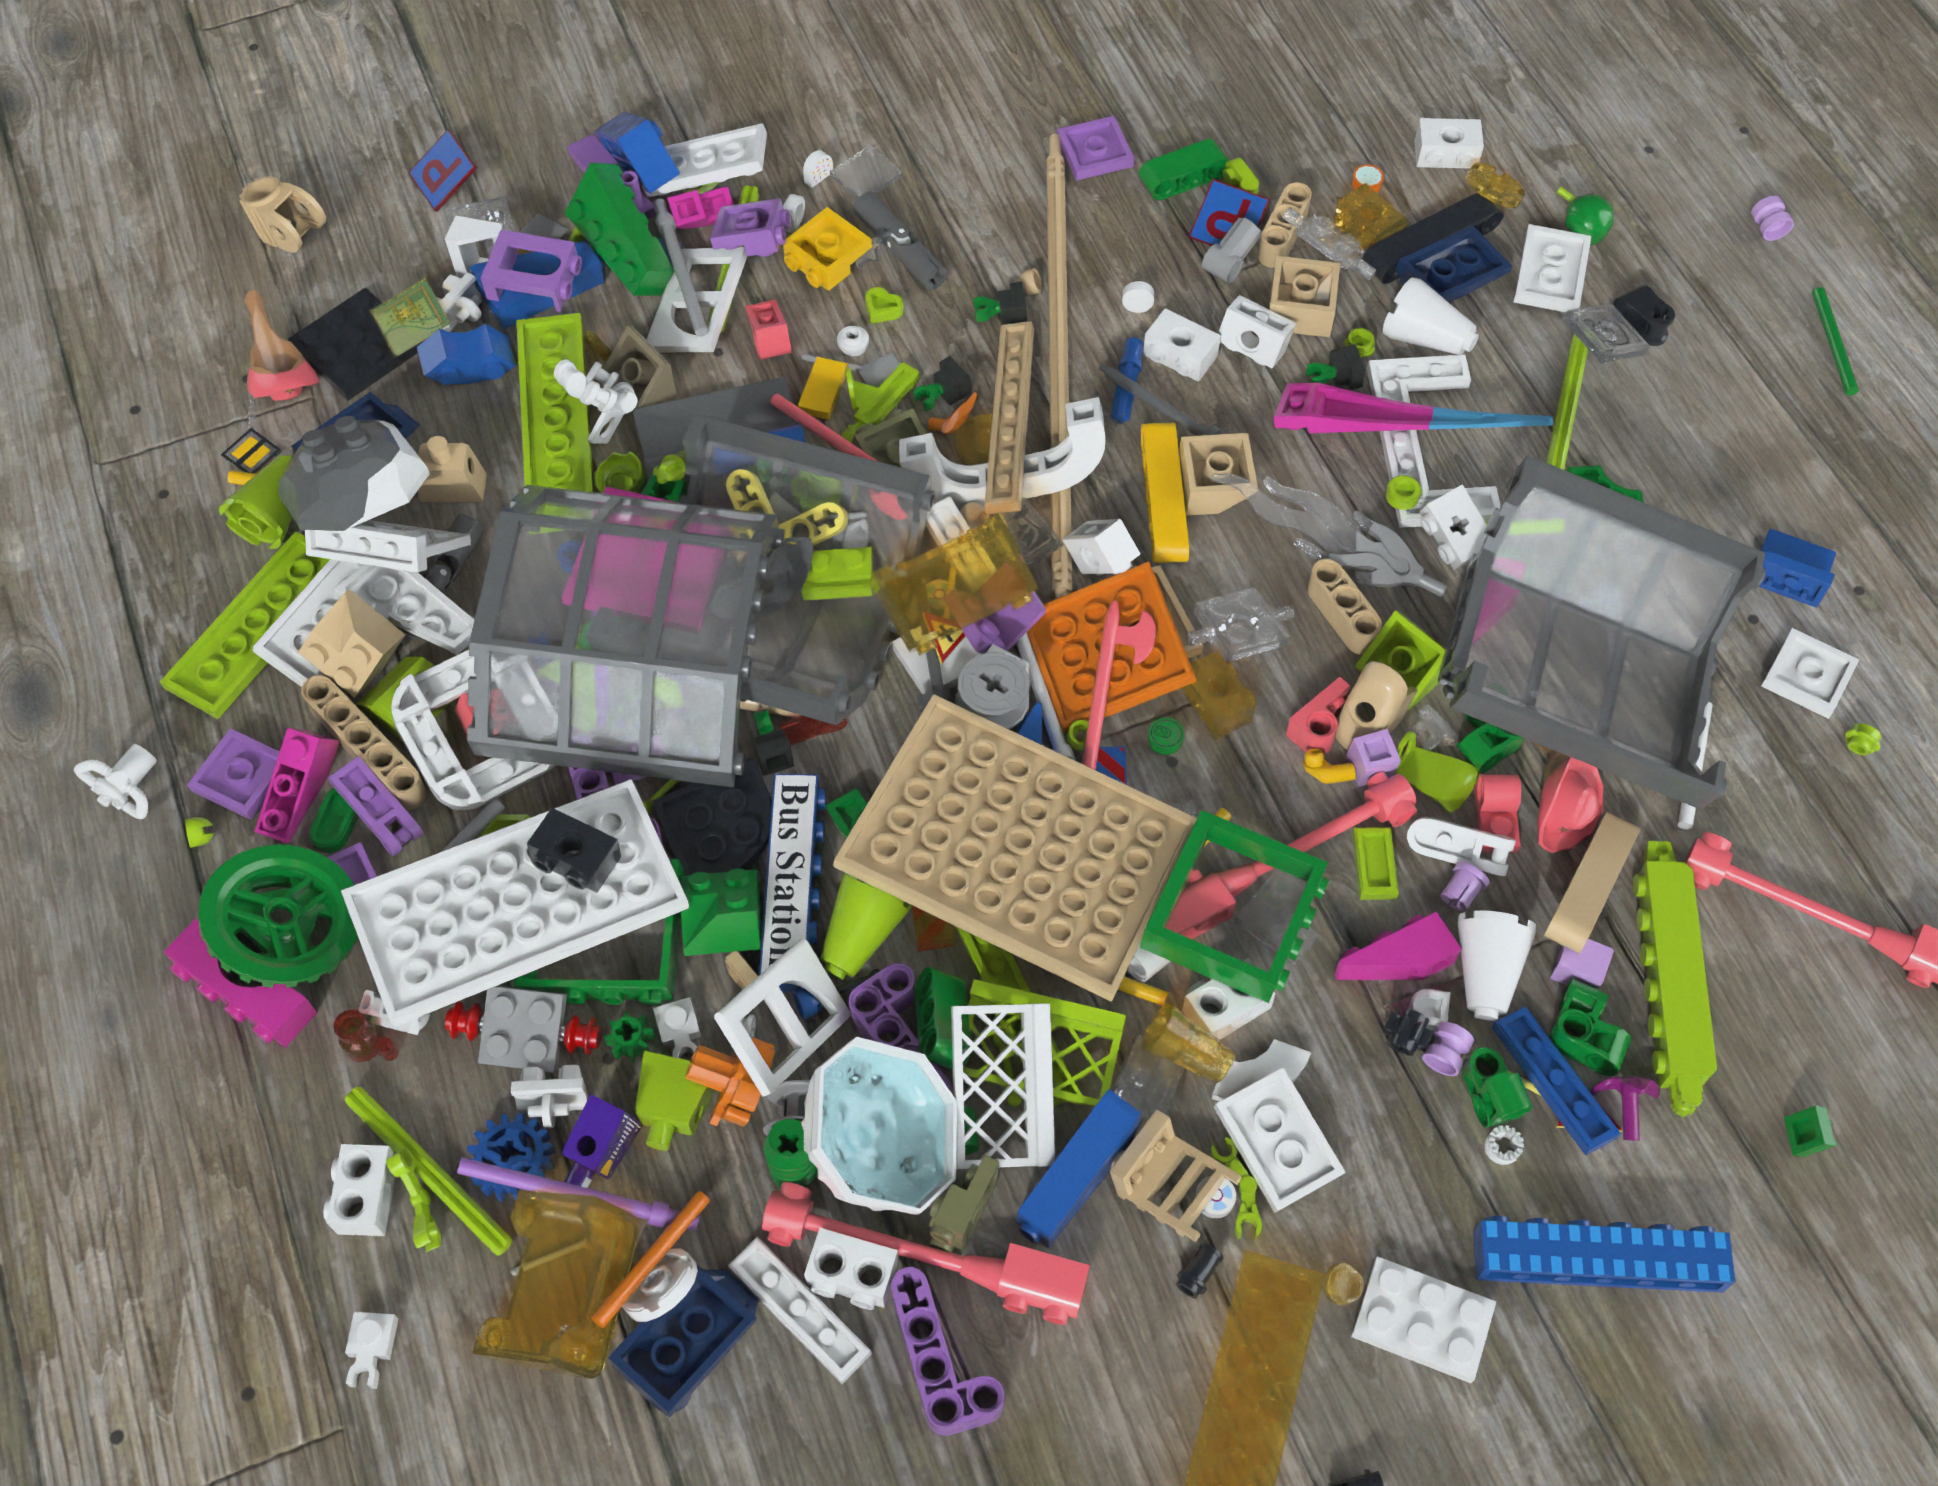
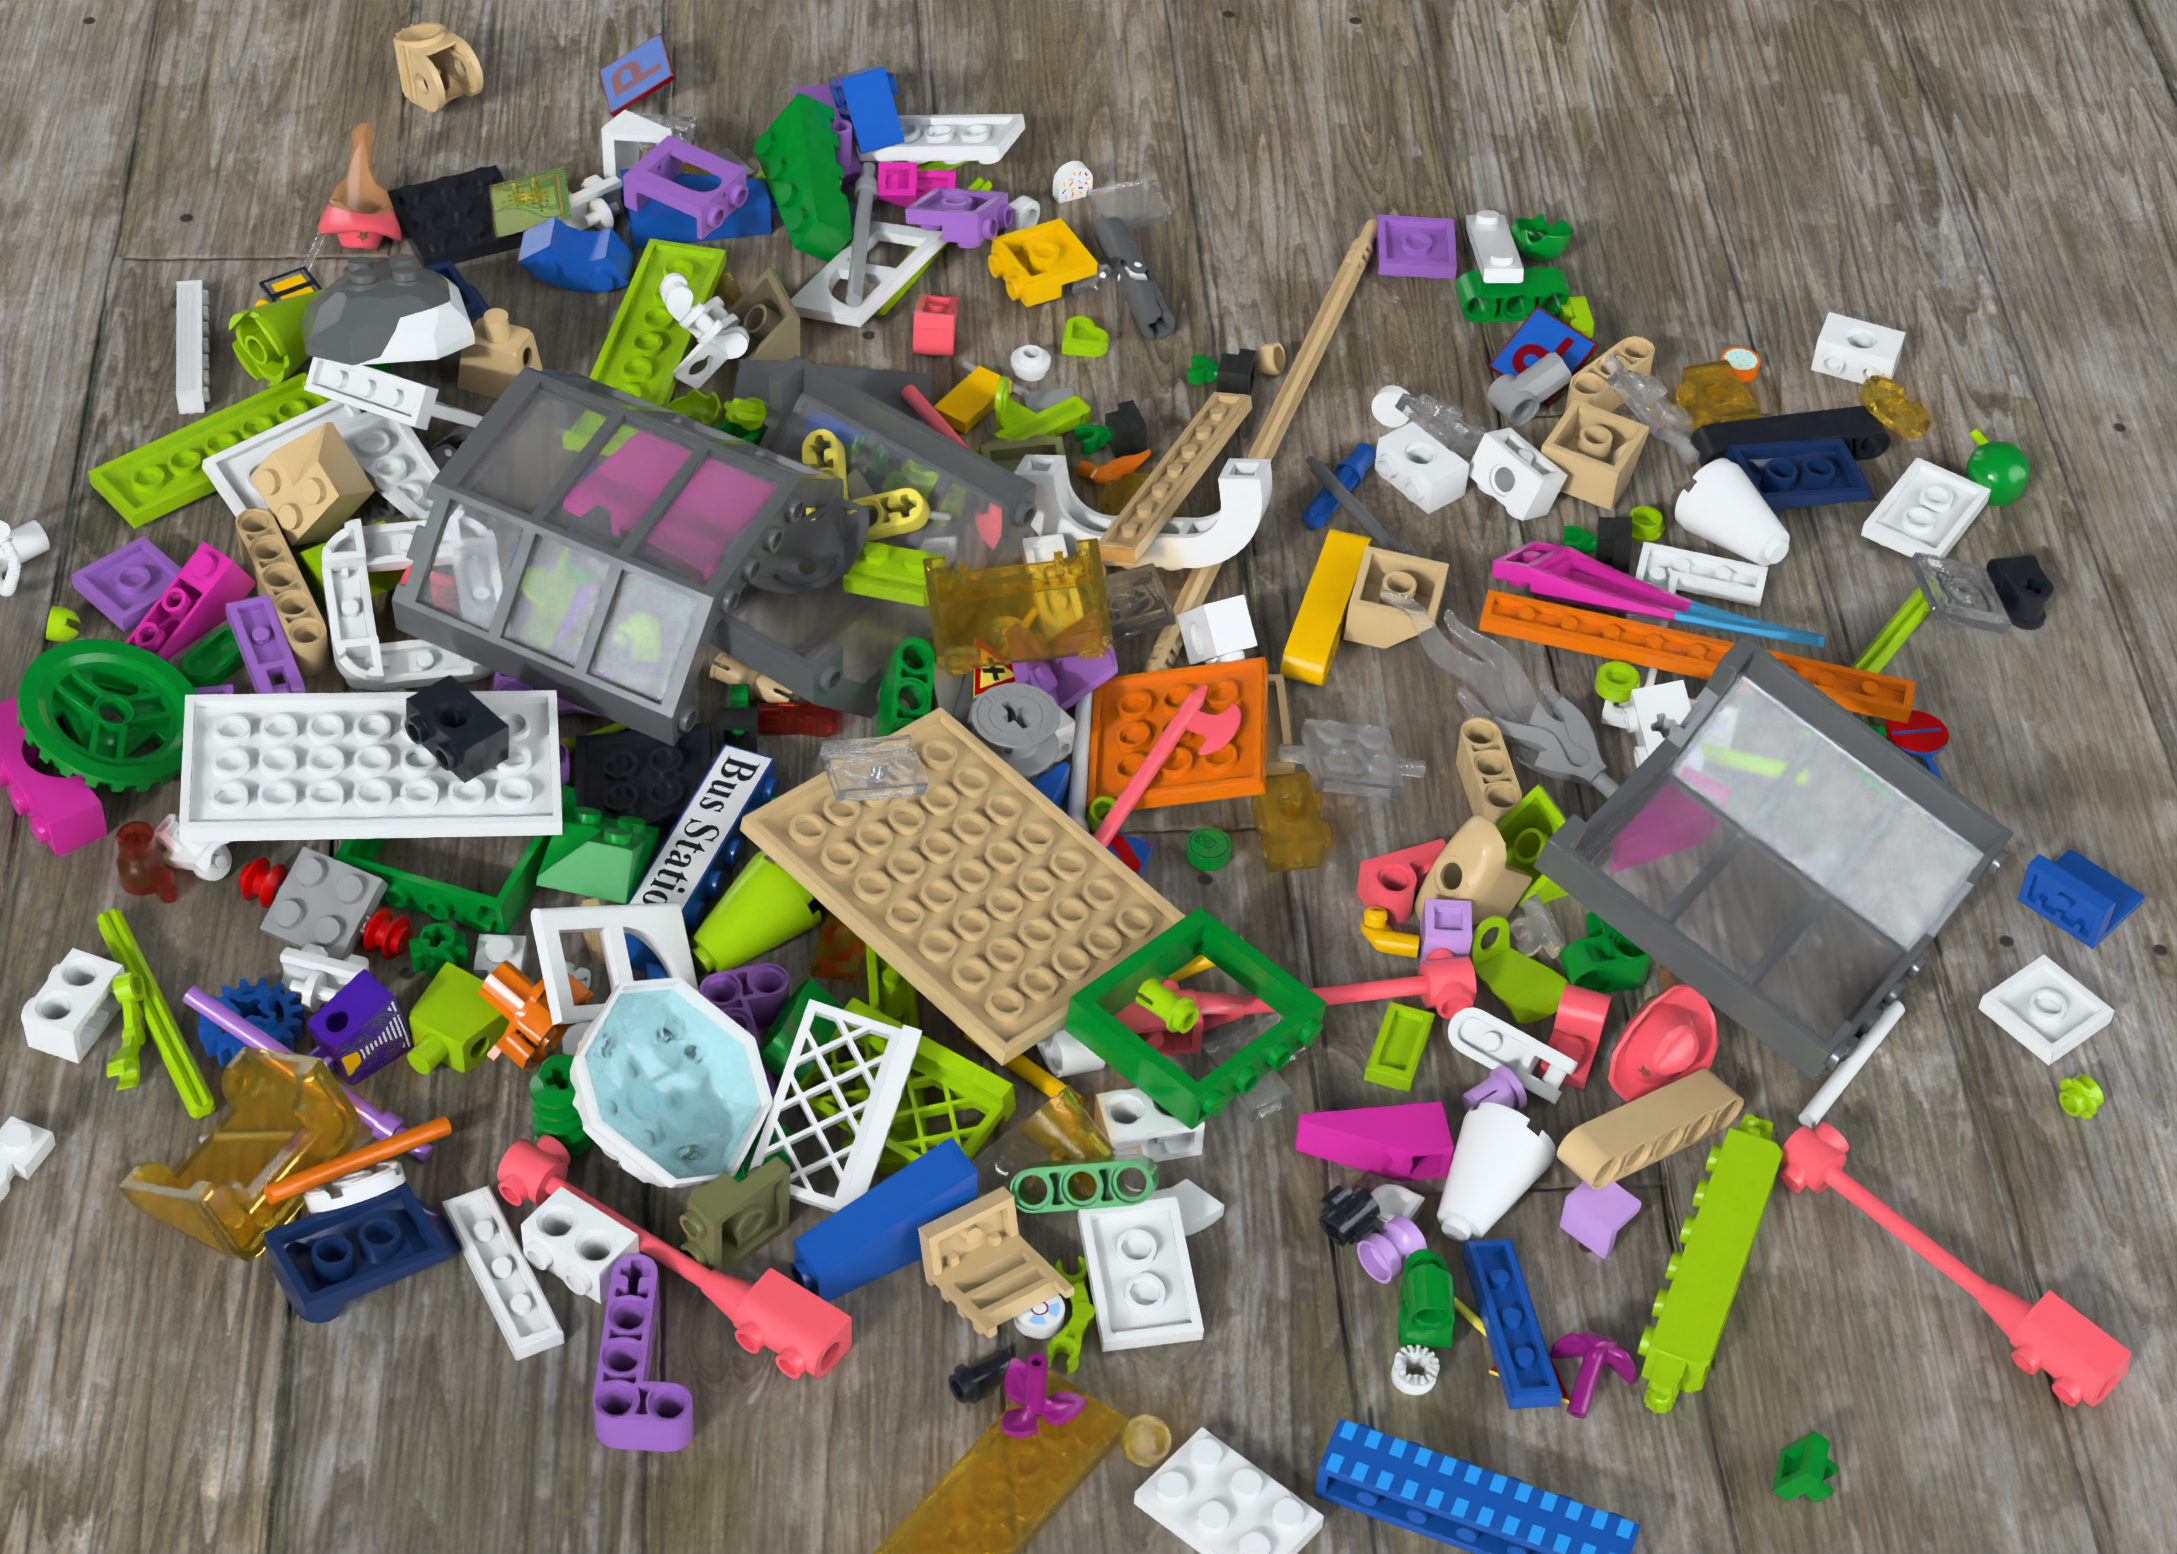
camera: 15 degrees right, 15 degrees down
green piece [1549,978,1631,1076] -> none
none -> white piece [176,280,210,414]
none -> clear plate [819,735,929,802]
none -> green beam [875,637,935,743]
none -> magenta plant [1000,1353,1086,1438]
none -> beam [1010,1154,1160,1213]
none -> lime pin [1135,978,1199,1033]
none -> clear plate [1395,393,1489,457]
none -> white plate [1466,210,1524,283]
none -> orange plate [1479,589,1916,724]
none -> green hair [1510,214,1573,262]
none -> red piece [1884,710,1949,781]

